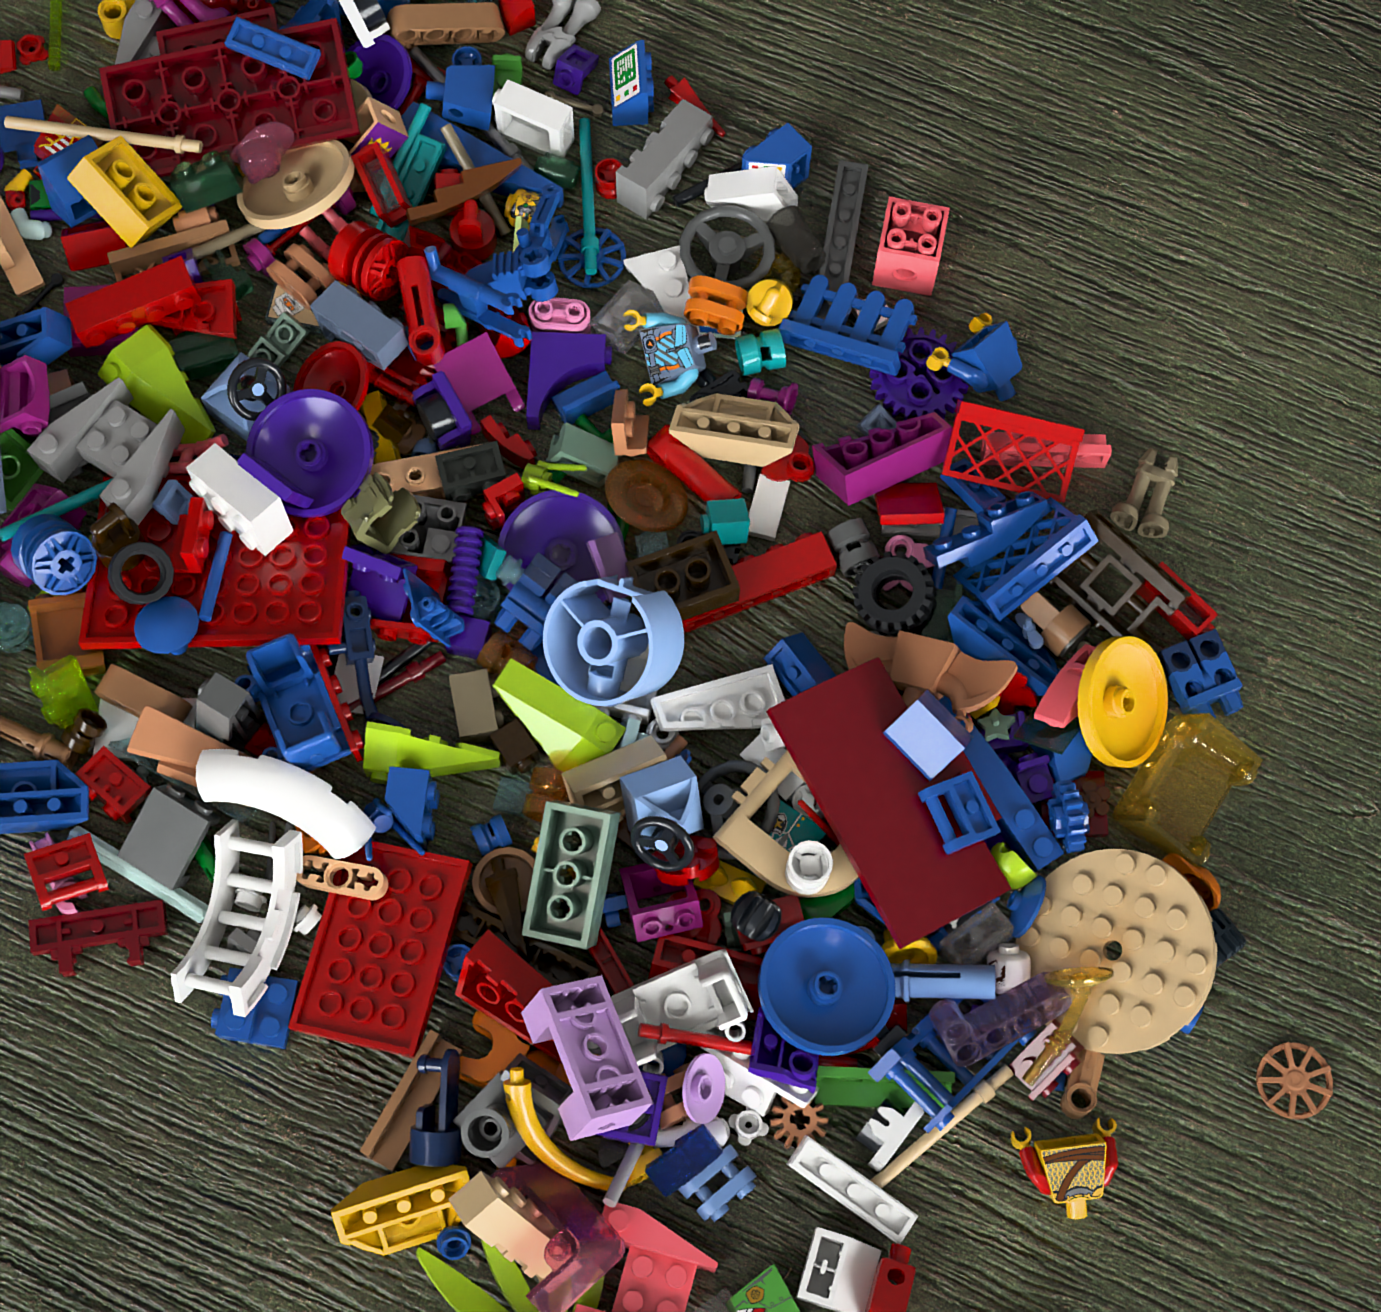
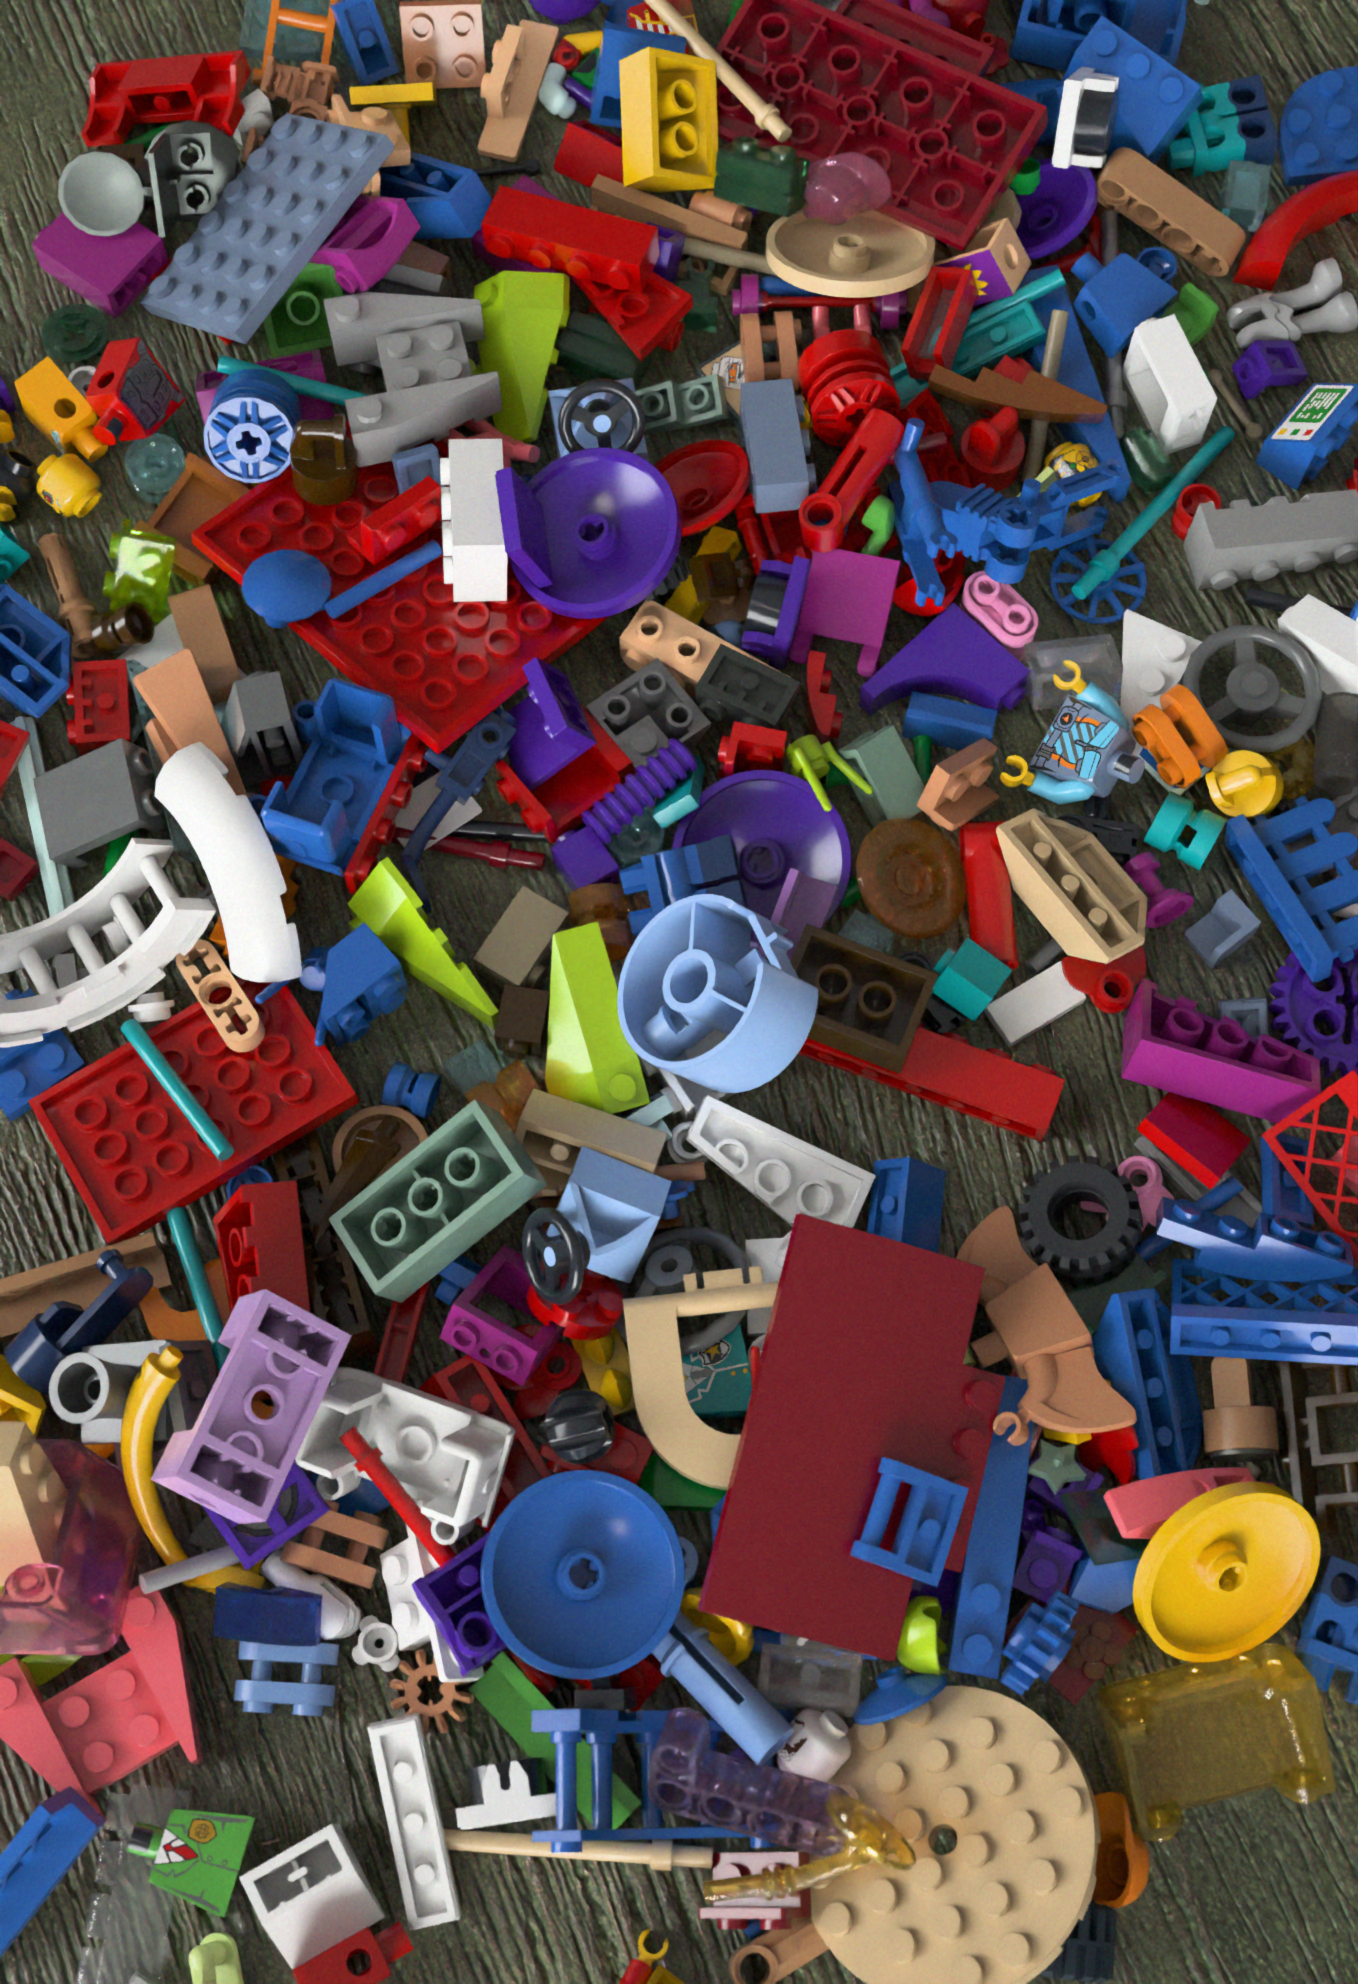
camera: 45 degrees right, 0 degrees up
black tyre [108,542,174,605] -> none
blue tile [224,16,321,81] -> none
olive piece [341,472,421,554] -> none
blue hinge [403,568,465,648] -> none
clear light blue plate [495,555,525,586] -> none
lavender dish [682,1053,725,1124] -> none
white wheel [785,840,833,895] -> none
dark grey wheel [826,518,881,577] -> none
slope [883,690,974,781] -> none
light blue piece [1015,613,1044,649] -> none
none -> teal bar [121,1019,234,1161]
none -> teal bar [166,1207,231,1373]
none -> sand blue panel [1183,889,1262,969]

